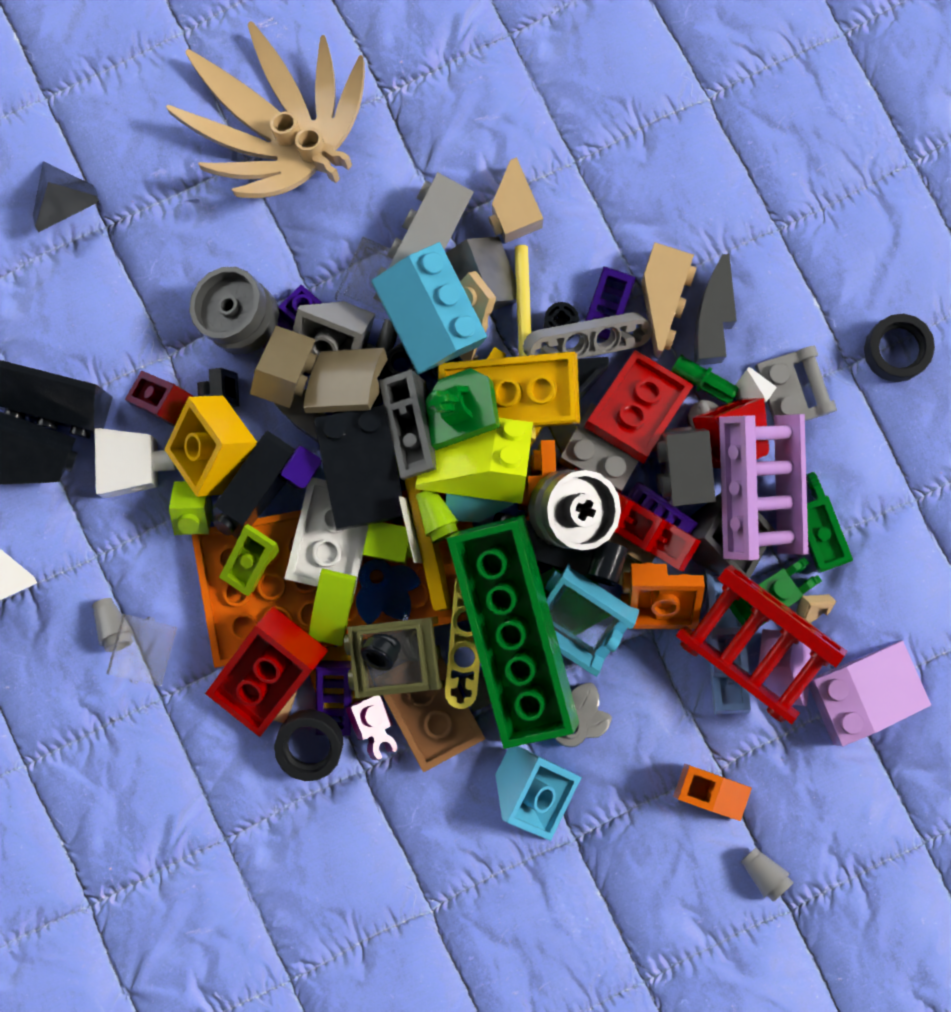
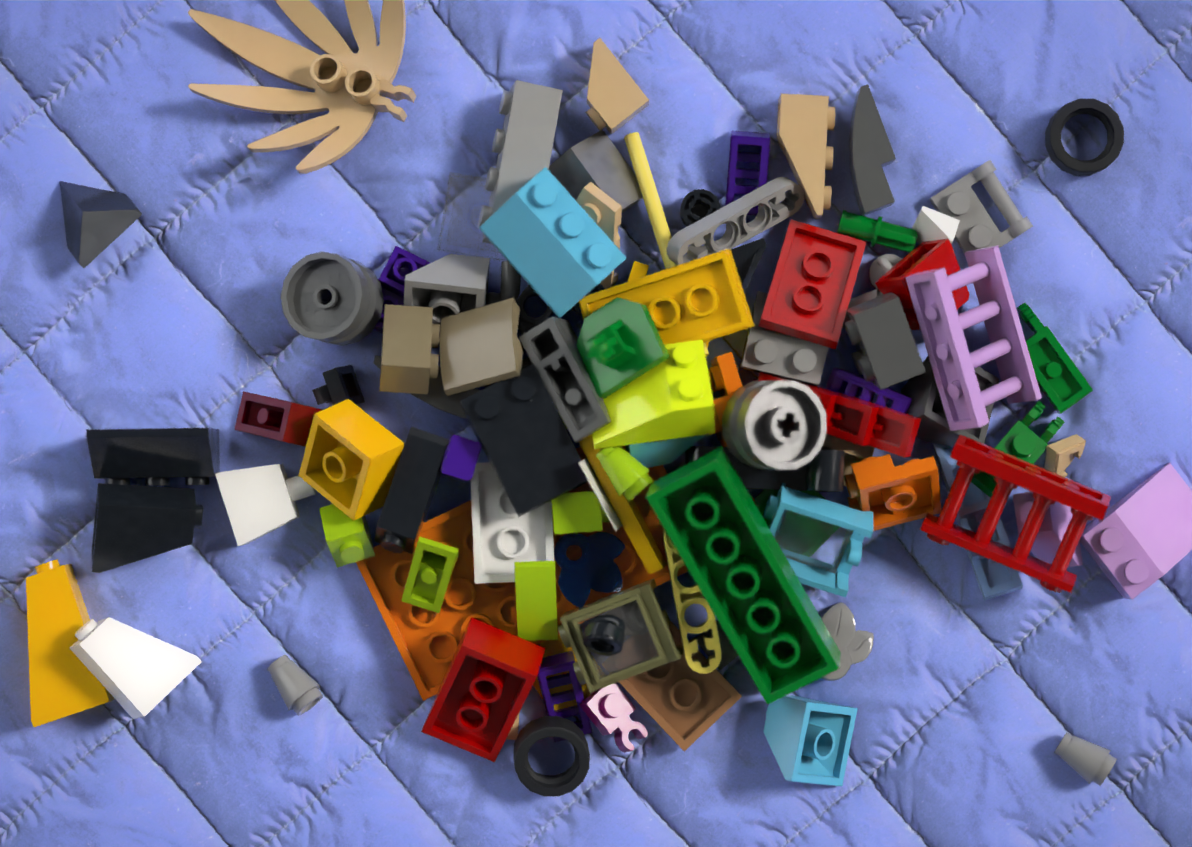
camera: 20 degrees left, 5 degrees up
clear piece [106,614,177,686] -> none
orange slope [673,763,752,821] -> none

